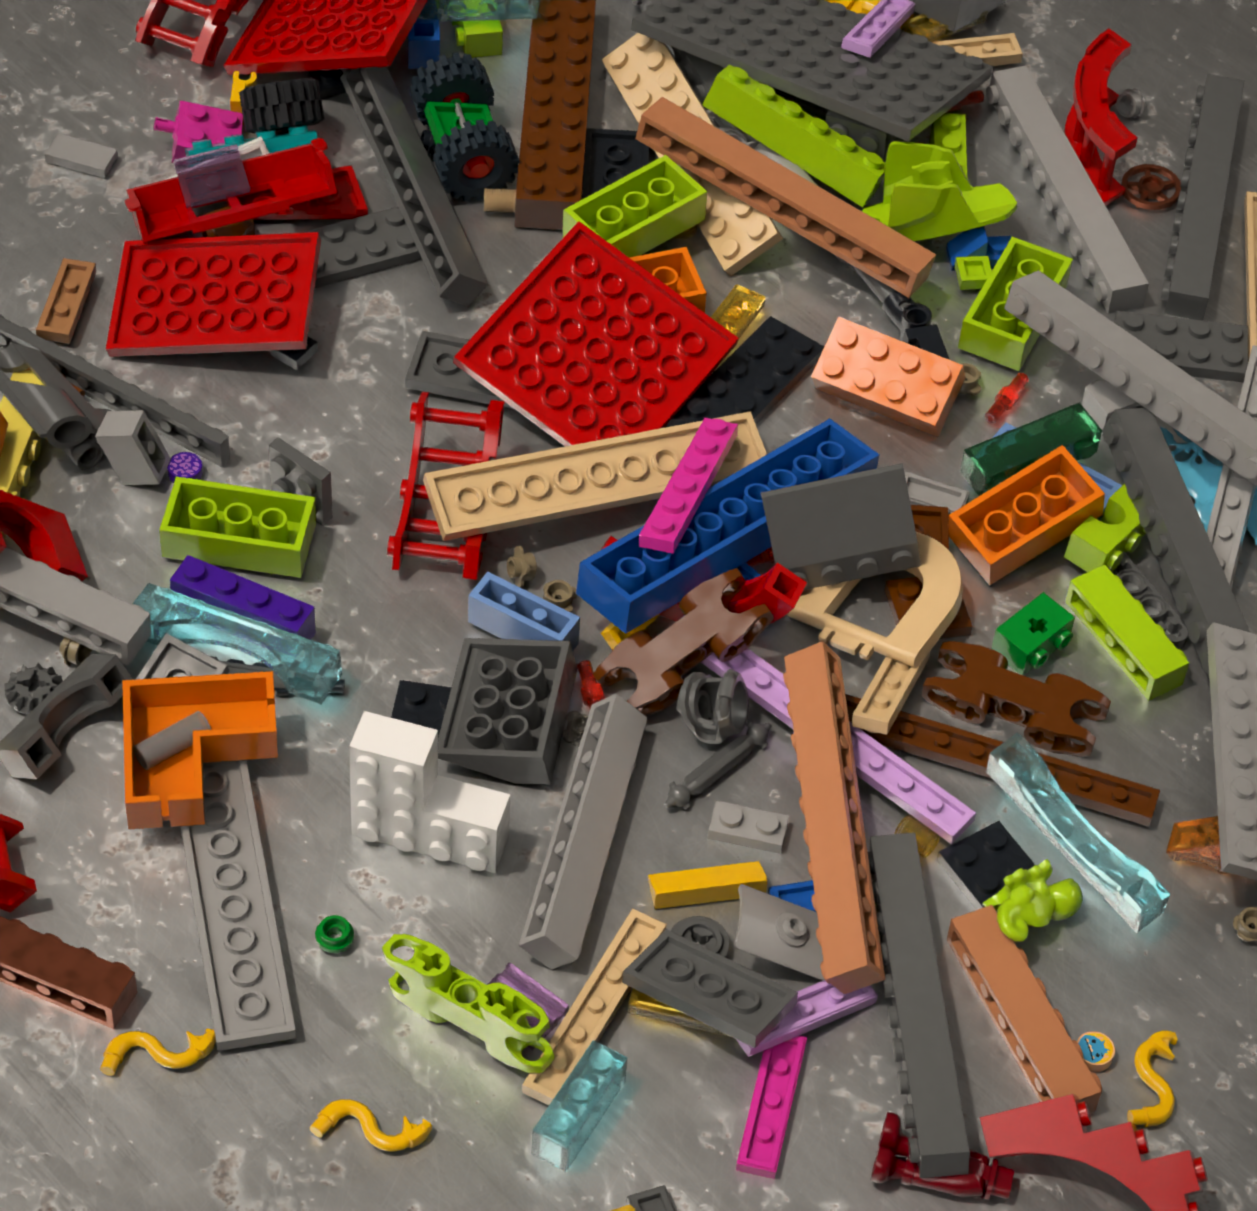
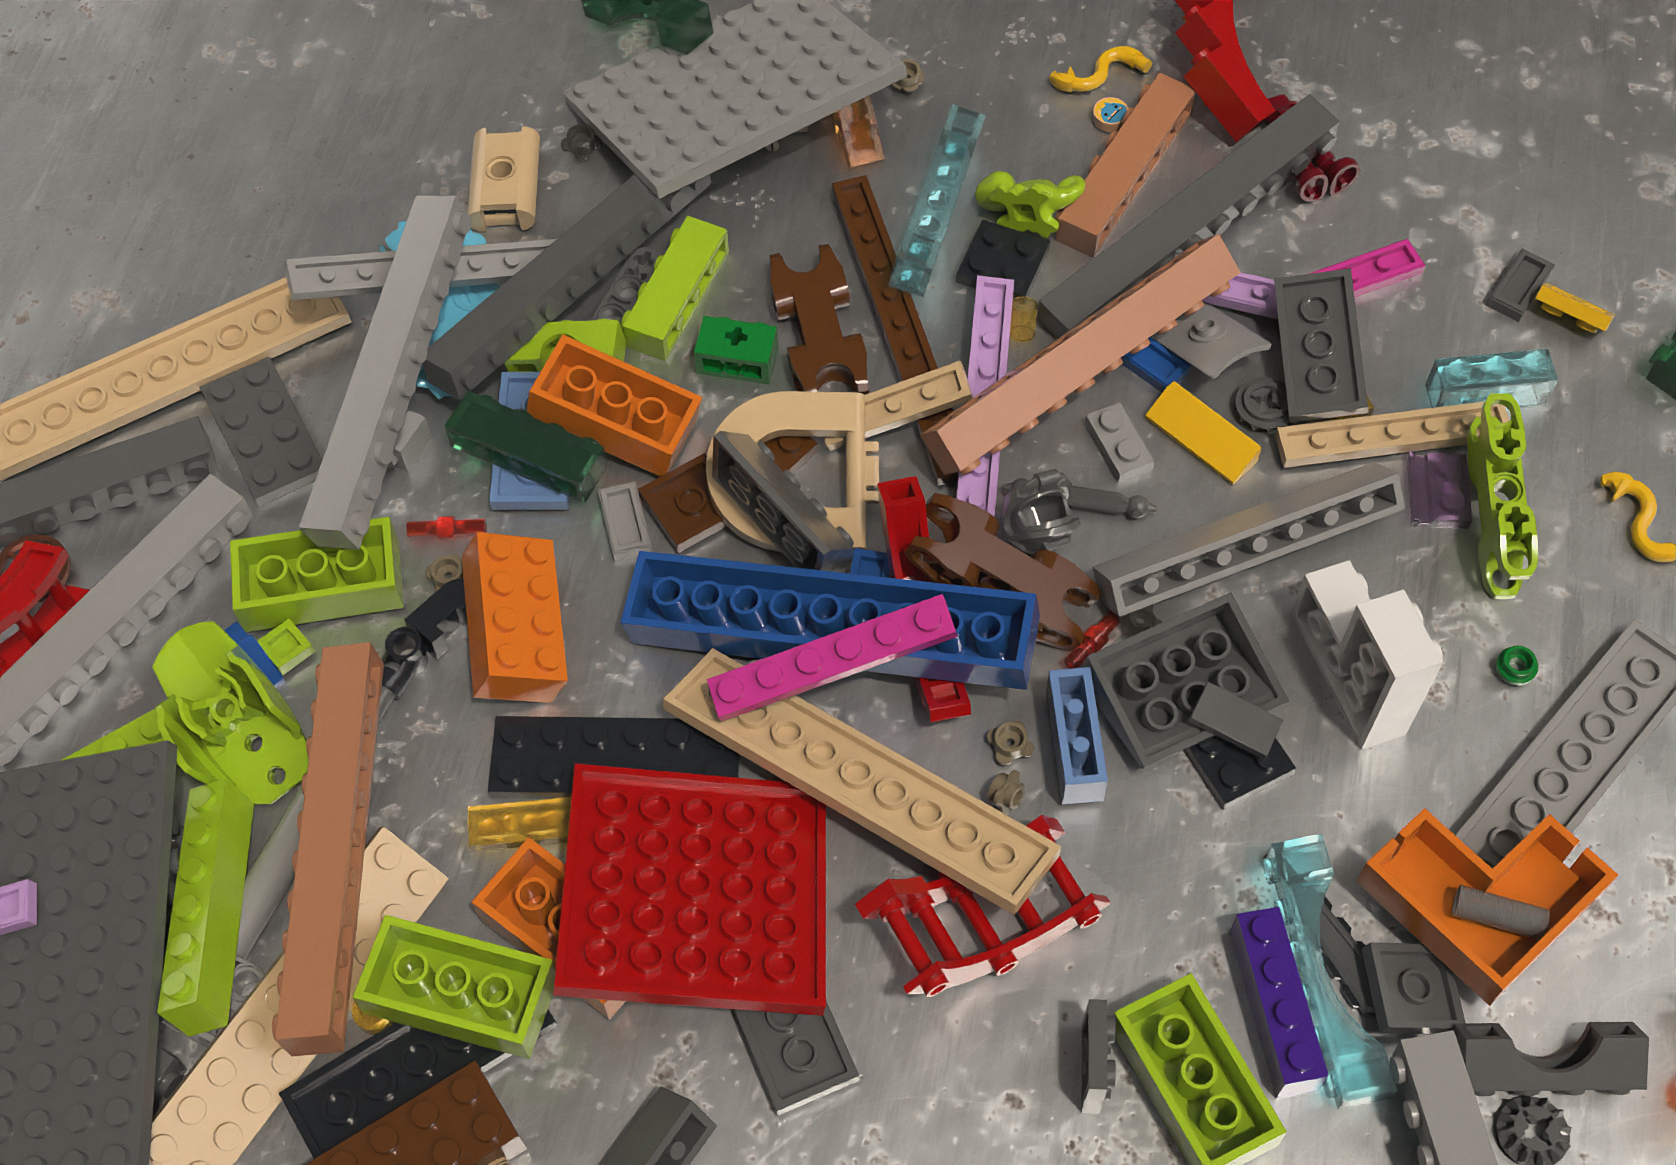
camera: 120 degrees left, 10 degrees up
none -> dark grey tile [1188,682,1283,759]

